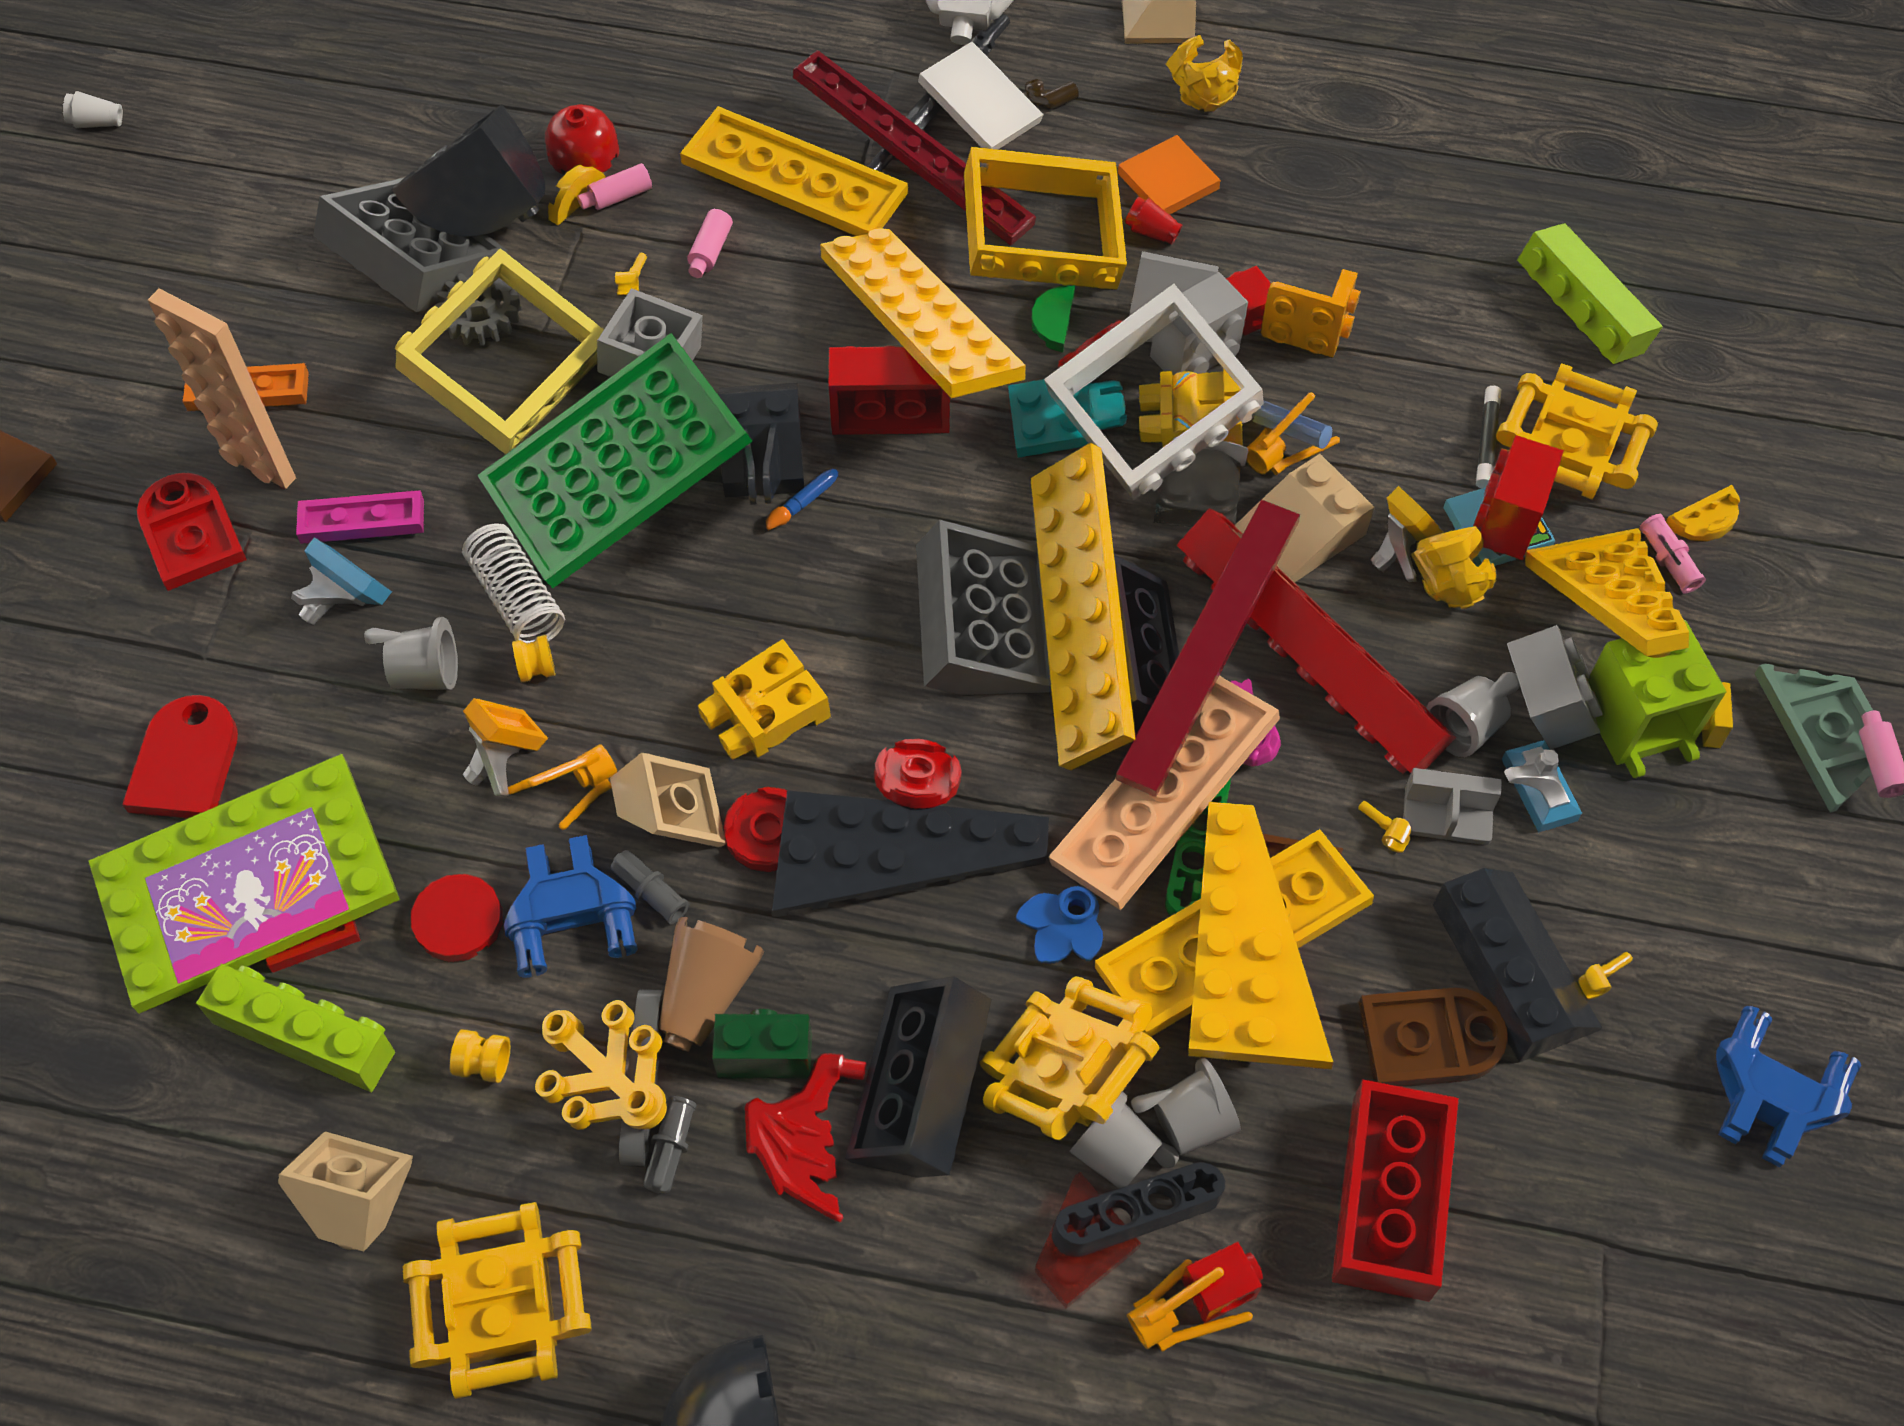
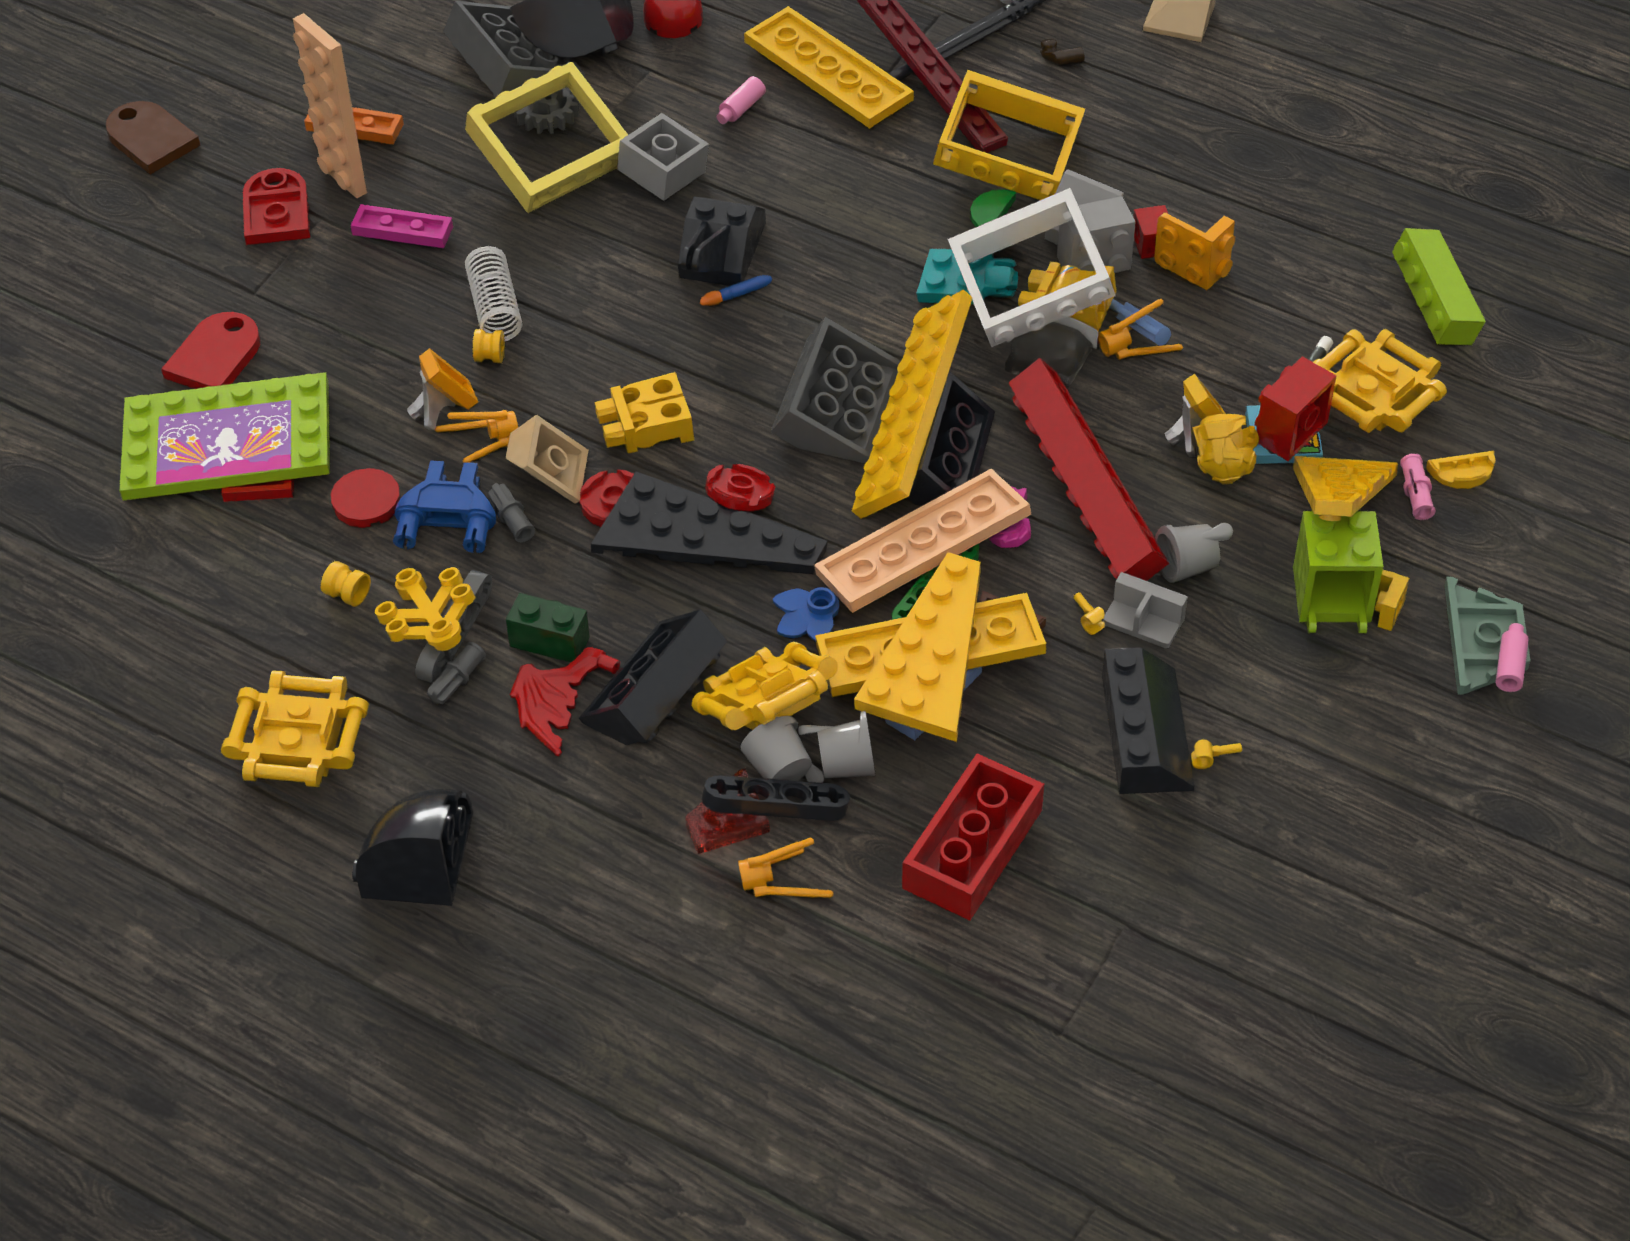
camera: 20 degrees right, 10 degrees down
lime brick [196,963,395,1093] -> none
tan slope [278,1132,413,1252] -> none
piece [291,537,392,625] -> none
light grey hat [364,617,458,690] -> none
green plate [478,333,752,588] -> none
yellow tile [548,165,605,225] -> none
bright pink cylinder [577,163,652,210] -> none
yellow hand [615,253,647,295] -> none
medium nougat cone [658,917,764,1052] -> none
yellow plate [820,228,1026,399] -> none
red brick [829,346,950,435] -> none
white tile [918,42,1043,150] -> none
dark red tile [1116,499,1300,797] -> none
orange tile [1118,135,1221,215] -> none
red cone [1125,197,1183,245] -> none
yellow helmet [1166,35,1243,112] -> none
red brick [1181,1242,1263,1323] -> none
tan slope [1235,454,1374,582] -> none
reddish brown tile [1358,988,1507,1087] -> none
piece [1502,740,1582,833] -> none
light grey brick [1507,625,1603,750] -> none
blue connector [1716,1006,1861,1168] -> none

